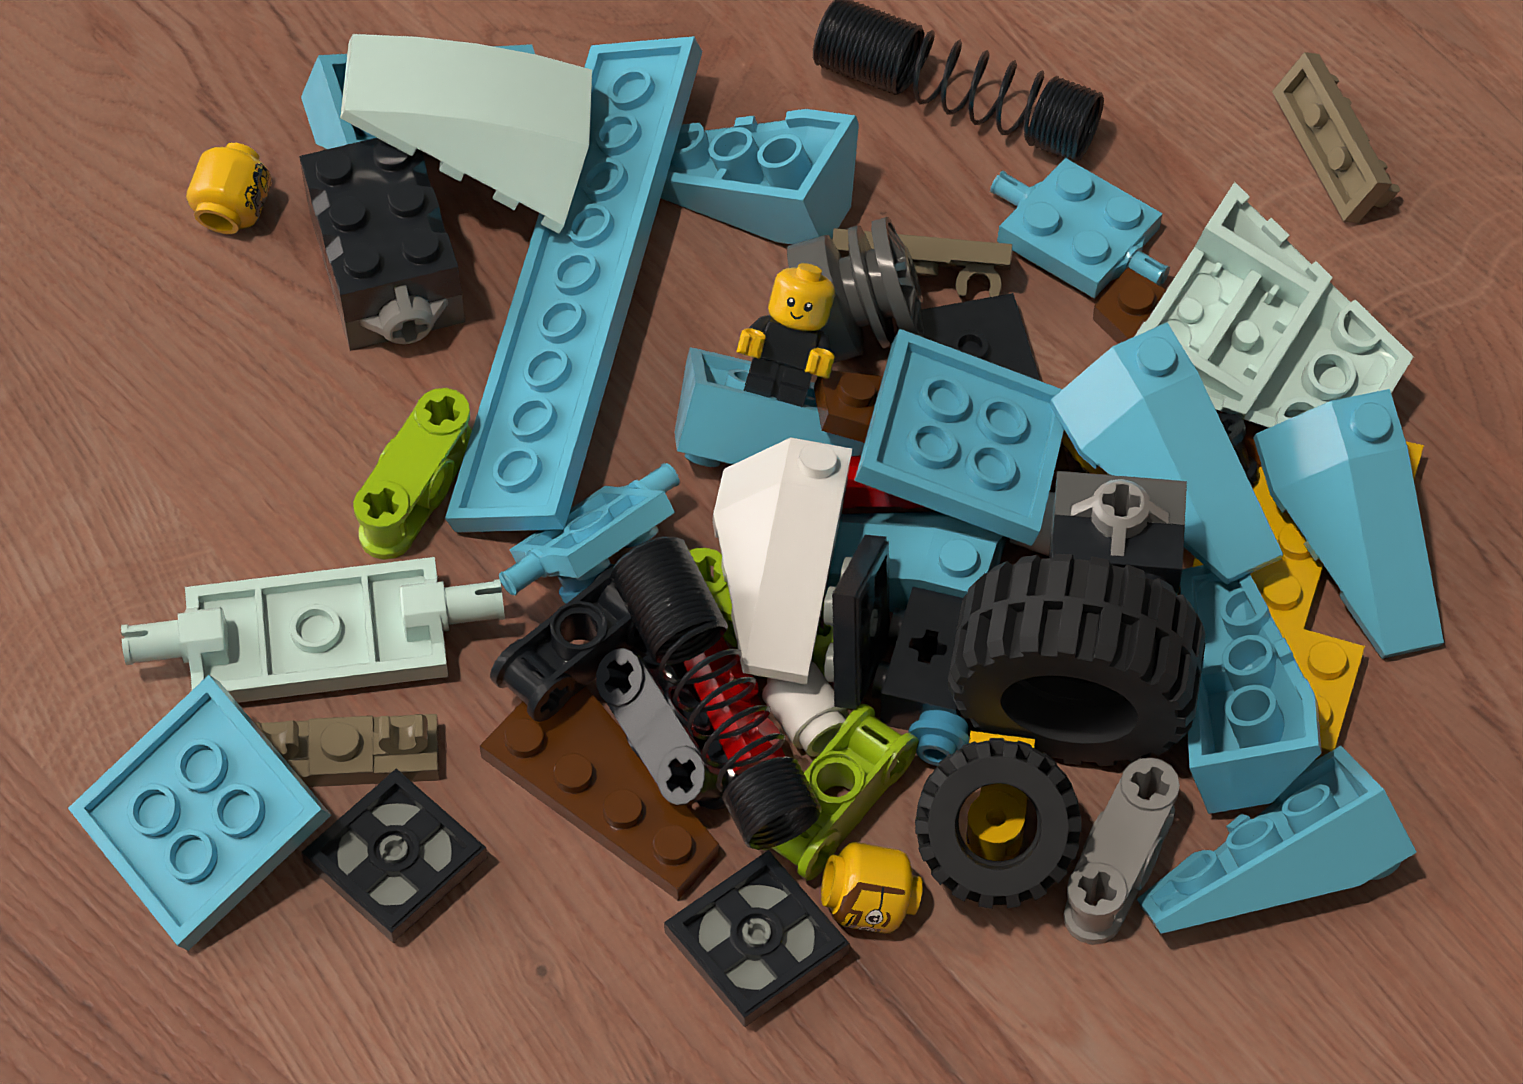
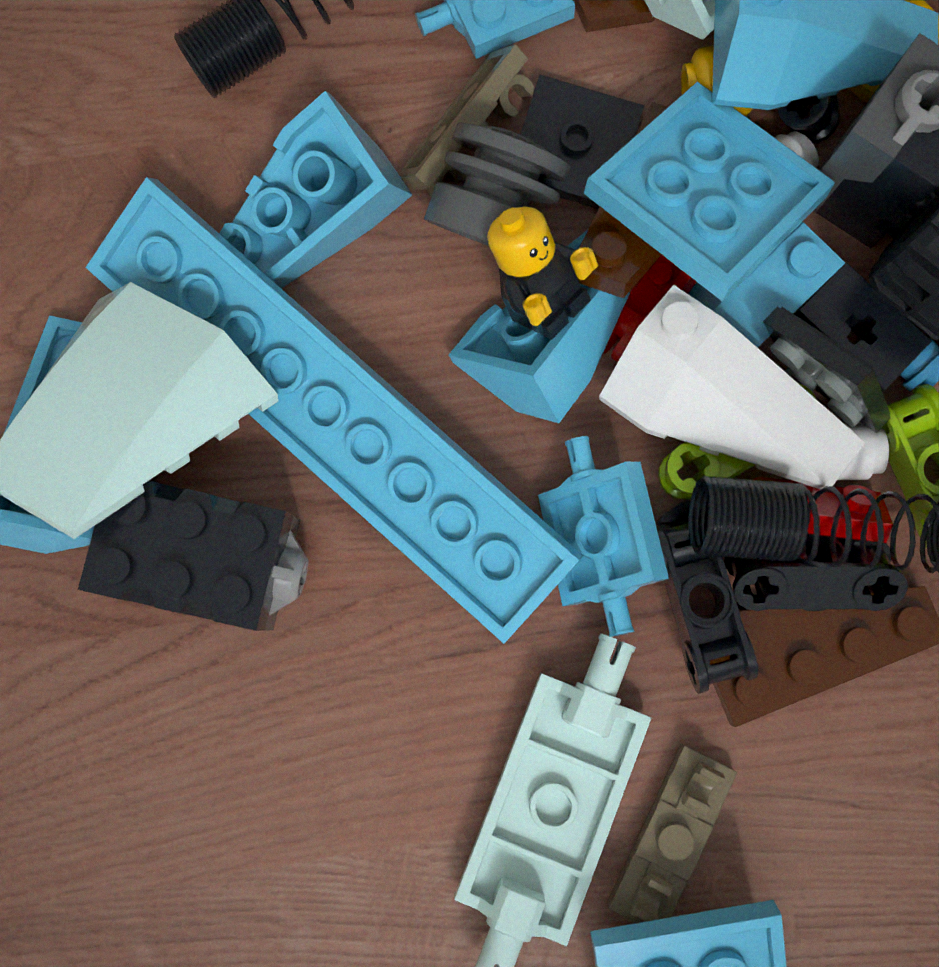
camera: 60 degrees left, 25 degrees up
yellow head [186,143,272,234] -> none
black piece [301,768,488,943] -> none
lime piece [353,388,472,560] -> none

